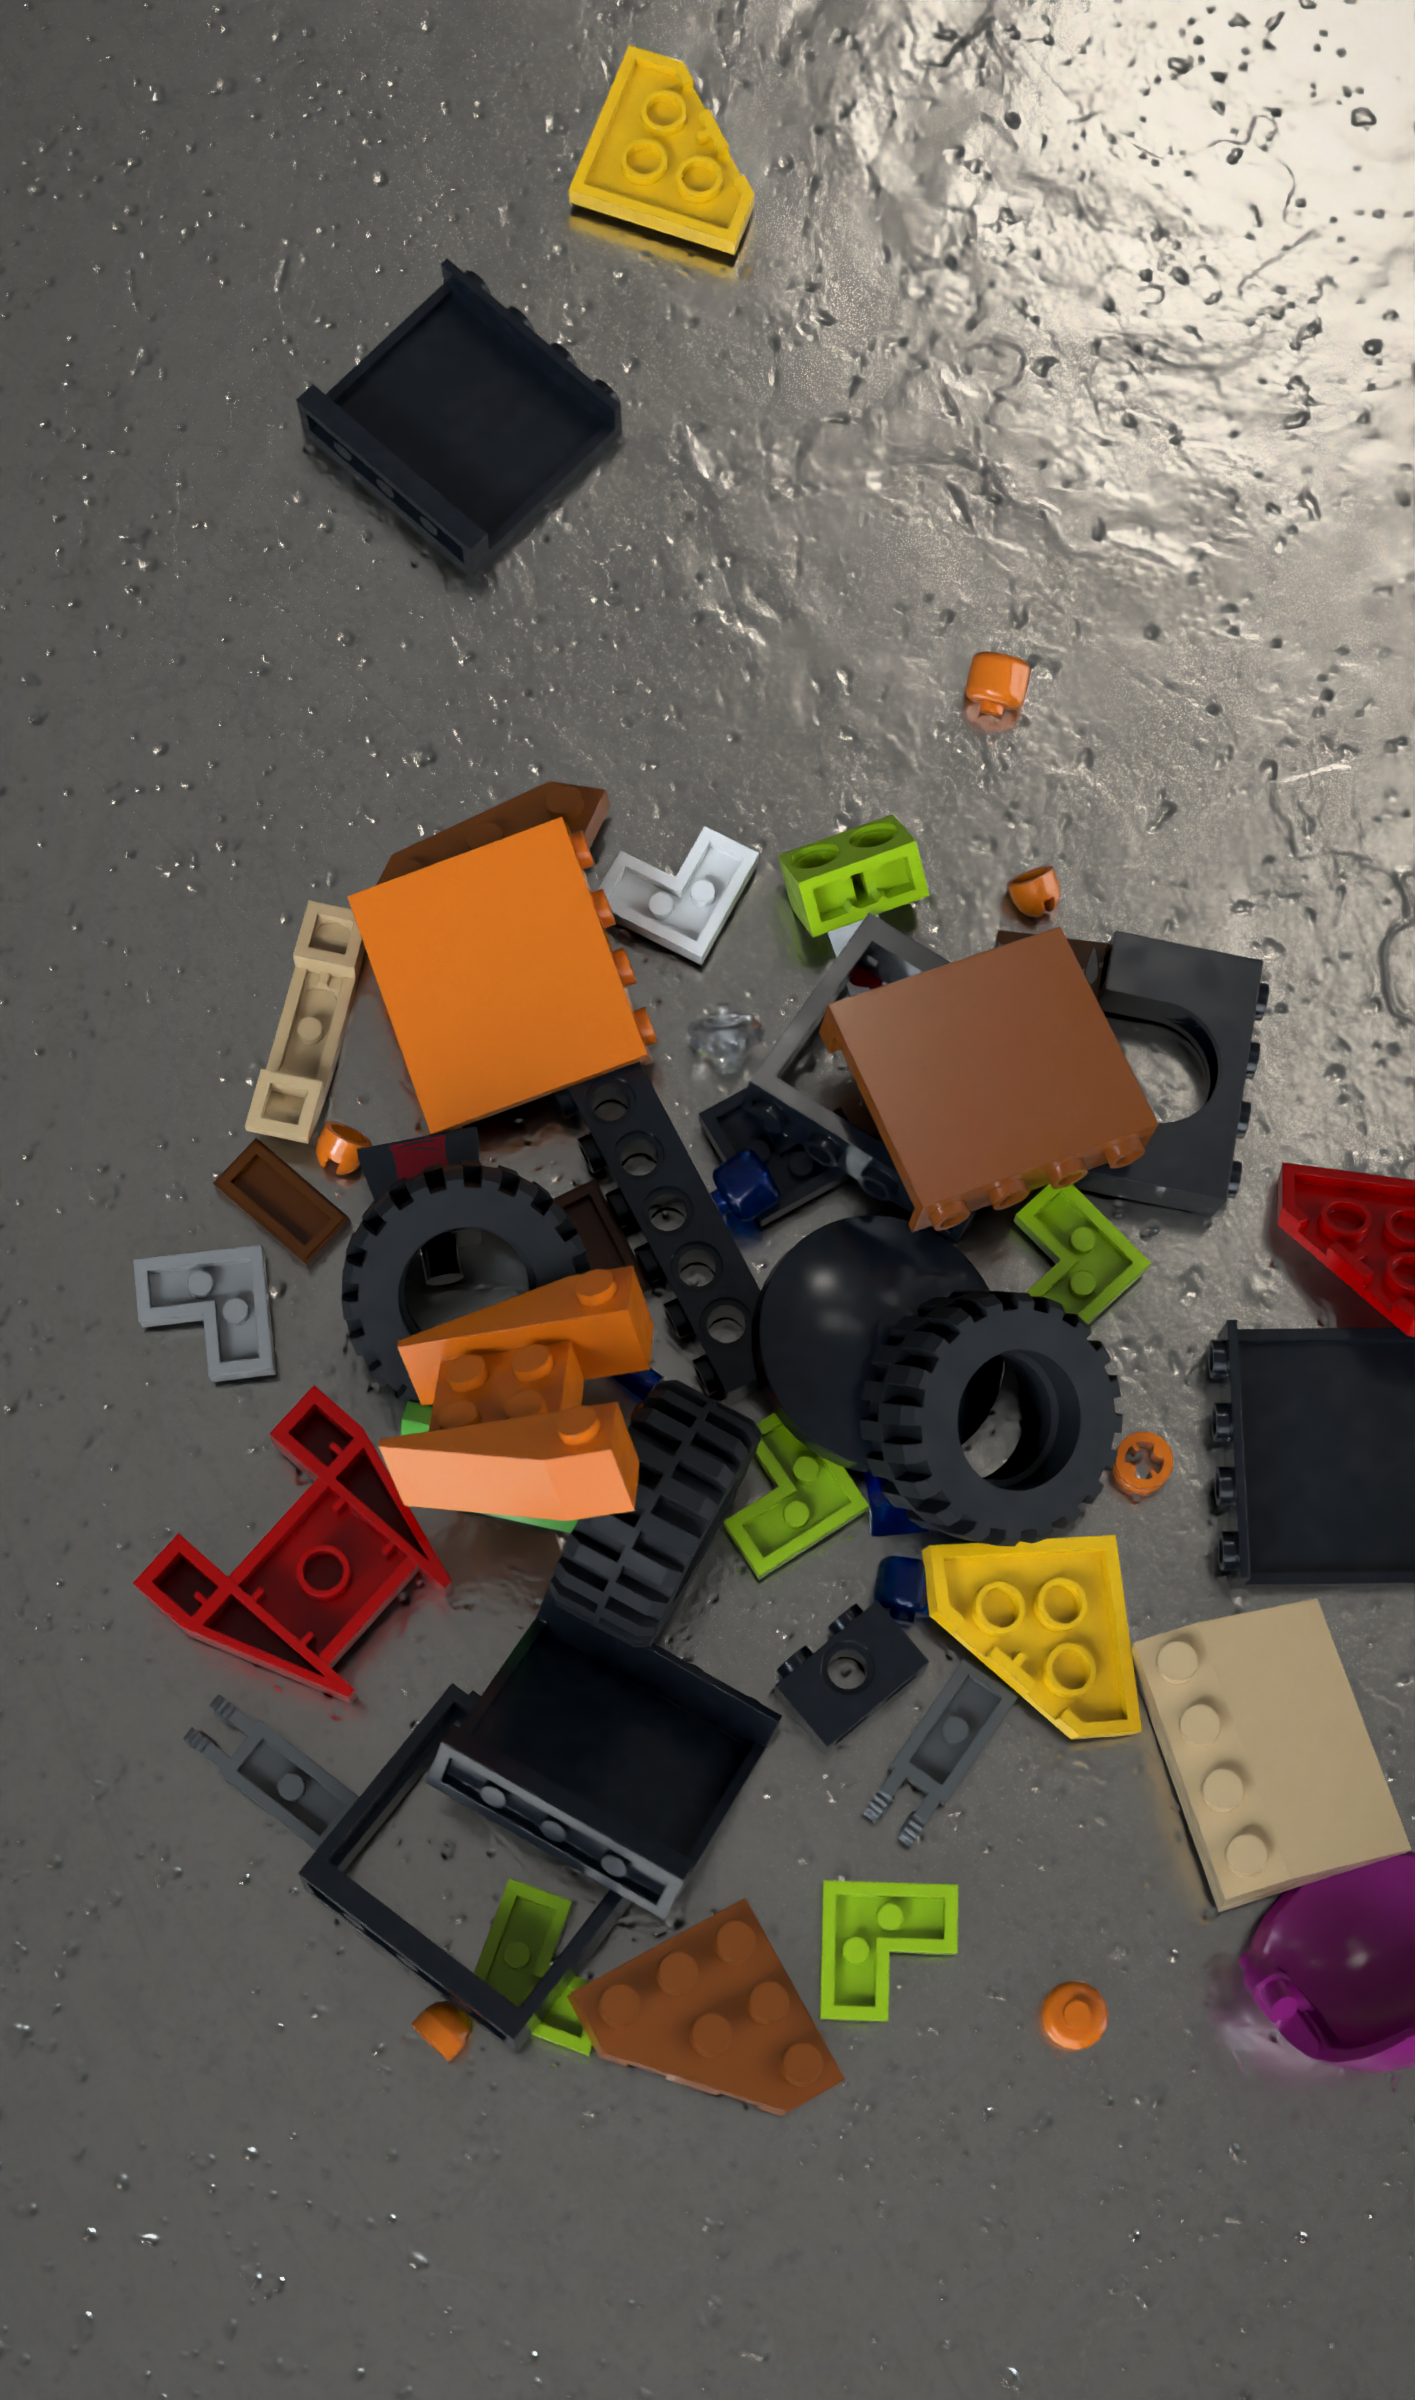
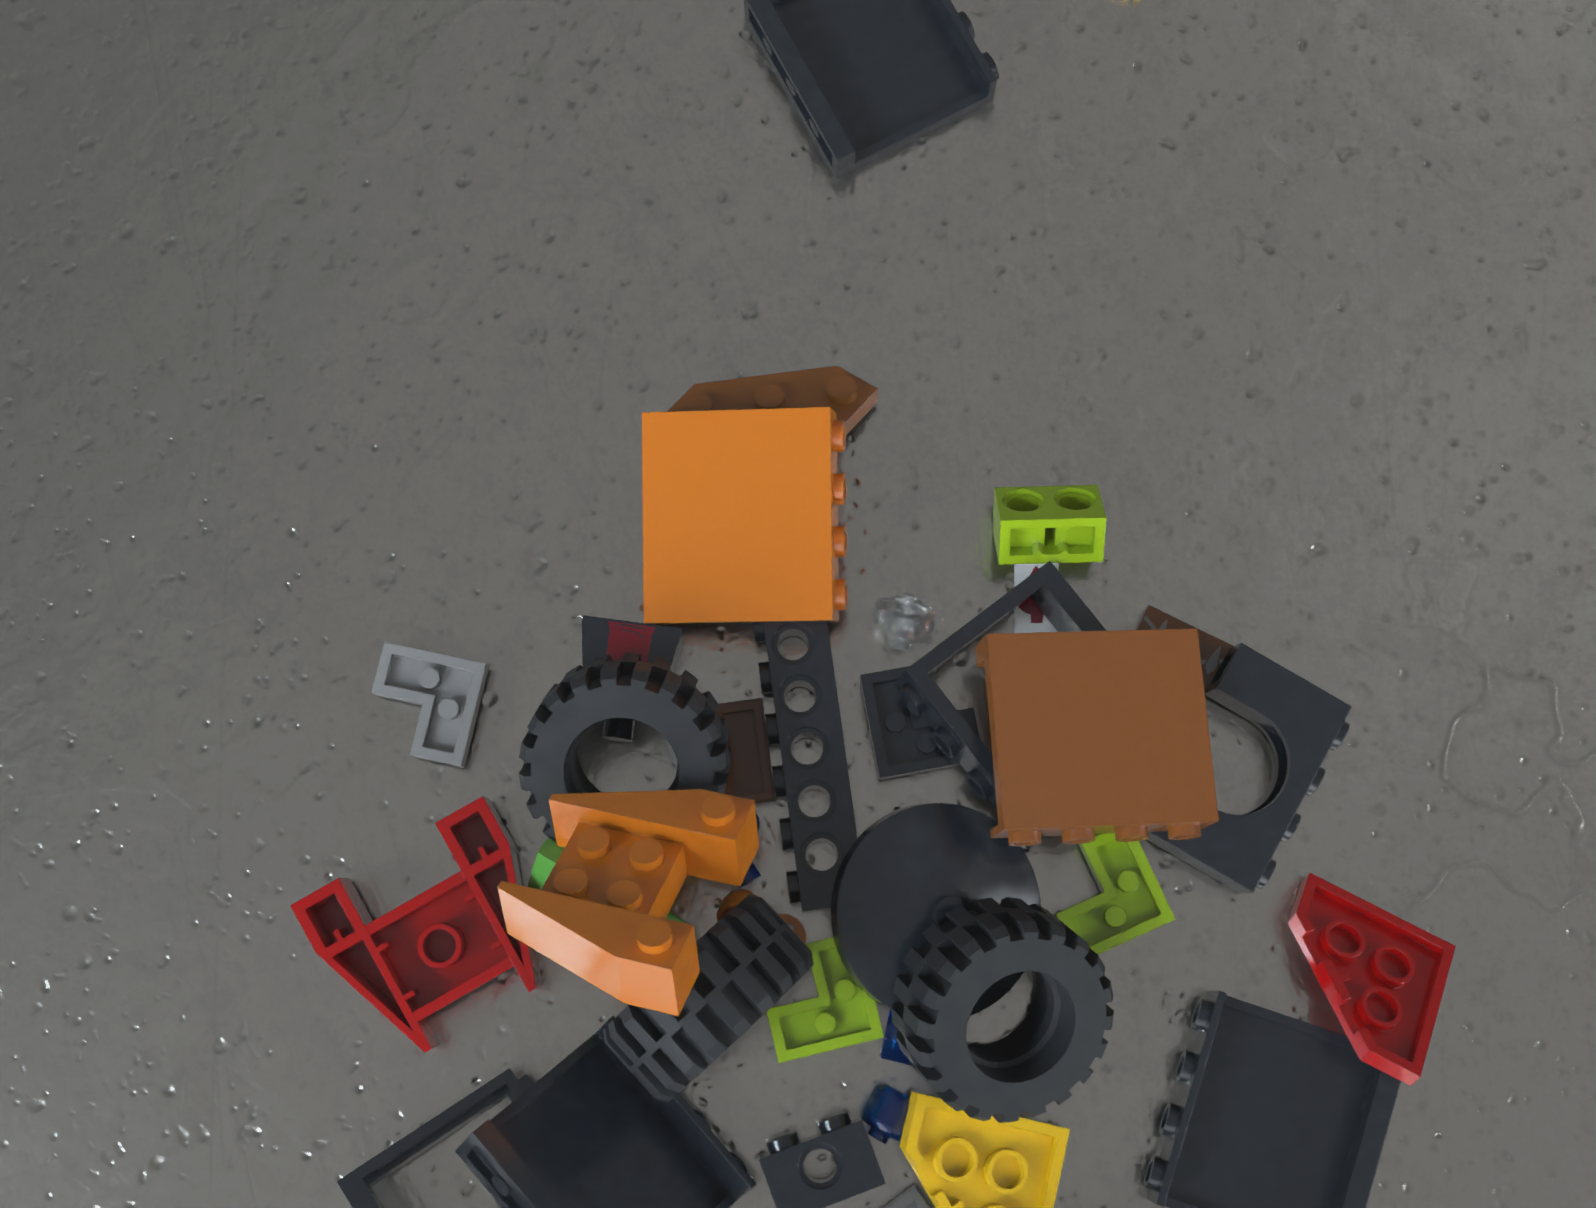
camera: 20 degrees right, 5 degrees up
dark grey hinge [183,1694,359,1850] -> none
reddish brown tile [213,1138,352,1270] -> none
tan slope [245,900,365,1144] -> none
orange hinge [316,1121,372,1175] -> none
white plate [598,826,759,965] -> none
clear blue piece [710,1148,781,1221] -> none
orange piece [965,651,1031,717] -> none
orange hinge [1006,866,1061,918] -> none
orange bush [1112,1431,1173,1495] -> none

